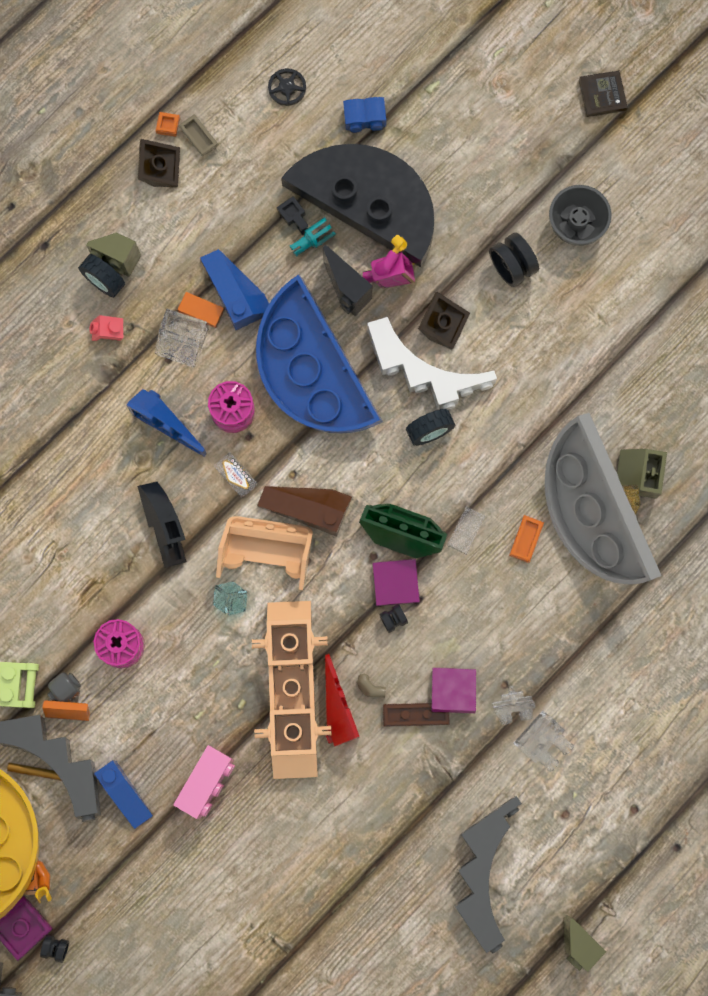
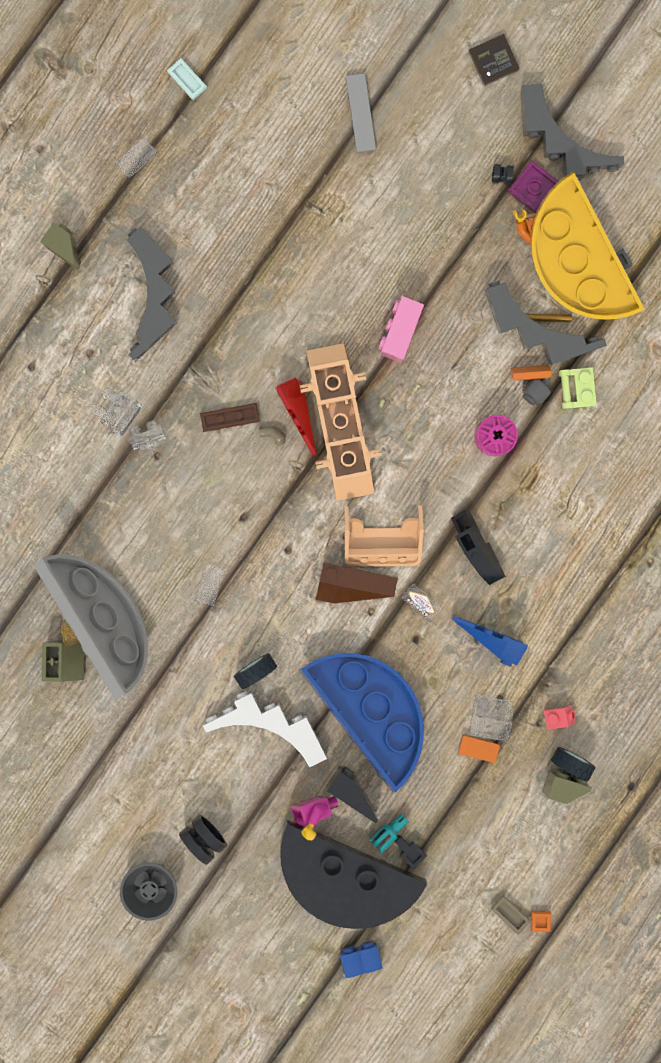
camera: 175 degrees right, 10 degrees up
blue slope [94,760,153,829] -> none
dark brown slope [138,139,180,187] -> none
blue wedge [200,249,269,330] -> none
dark pink wheel [208,381,255,433] -> none
clear light blue panel [213,582,248,616] -> none
black wheel [268,68,306,106] -> none
dark green wedge [359,504,448,559] -> none
magenta tile [373,559,420,606] -> none
black wheel [379,604,408,633] -> none
dark brown slope [418,292,470,350] -> none
magenta tile [431,668,476,714] -> none
orange tile [509,515,544,563] -> none
dark brown tile [579,70,628,117] -> none

